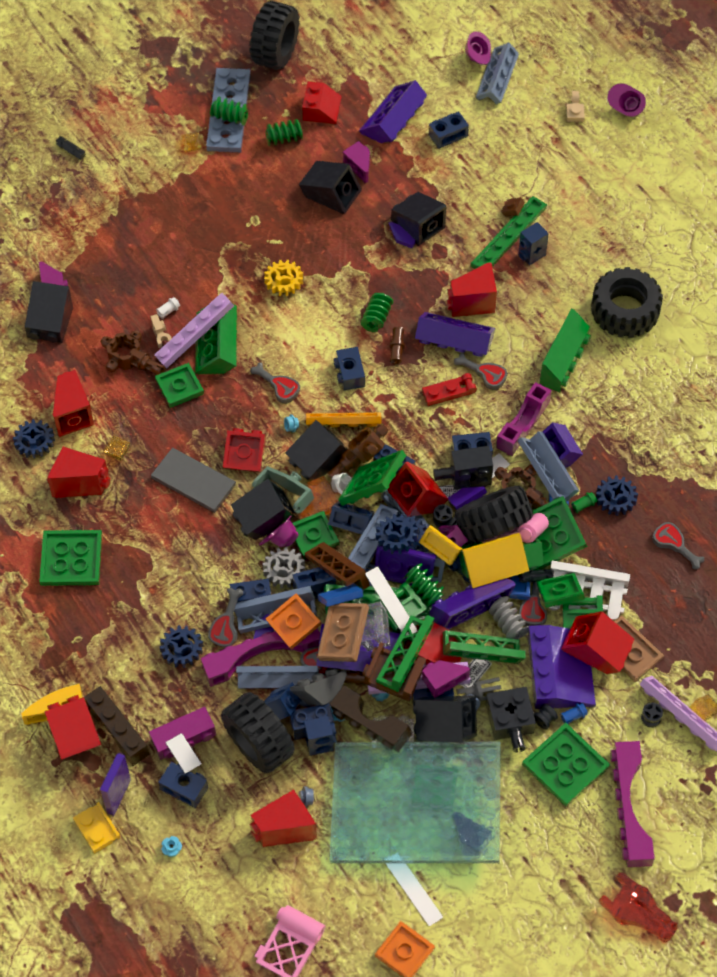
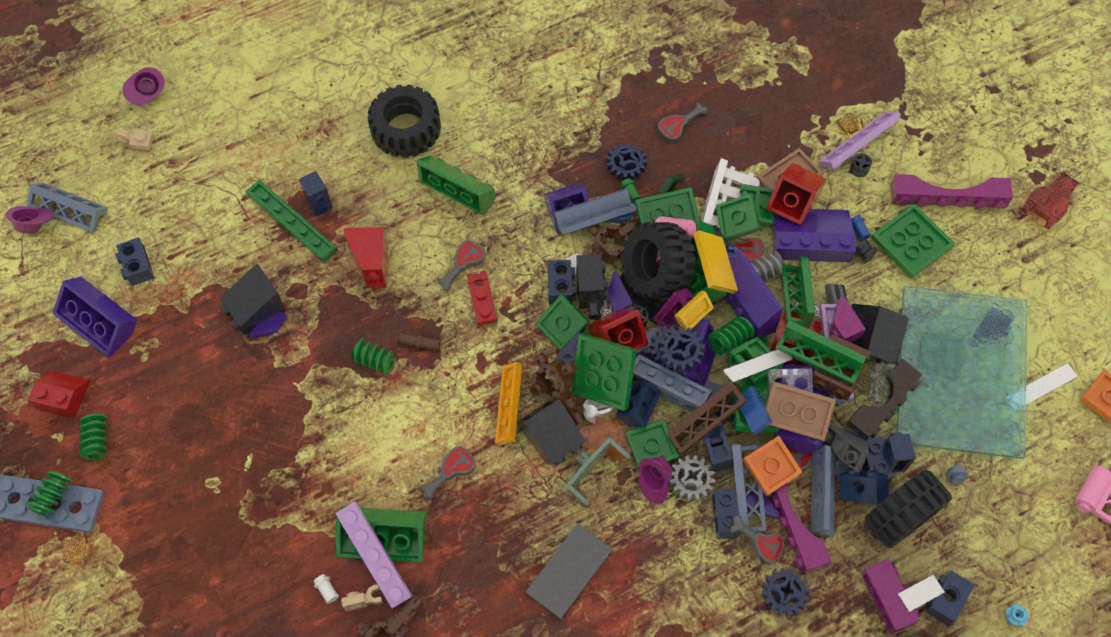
camera: 85 degrees left, 5 degrees up
green plate [155,363,204,408] -> none
red plate [223,428,266,473] -> none
black slope [231,479,300,540] -> none
red slope [249,789,317,847] -> none
yellow gear [264,260,303,296] -> none
medium azure plate [284,414,299,433] -> none
black slope [299,161,362,214] -> none
dark blue brick [333,347,365,391] -> none
magenta slope [343,141,370,183] -> none
dark purple slope [415,312,496,357] -> none
black brick [485,687,536,753] -> none
magenta arch [496,382,552,456] -> none
reddish brown plate [501,198,525,216] -> none
none -> green tile [535,294,590,351]
none -> dark green tile [658,173,686,194]

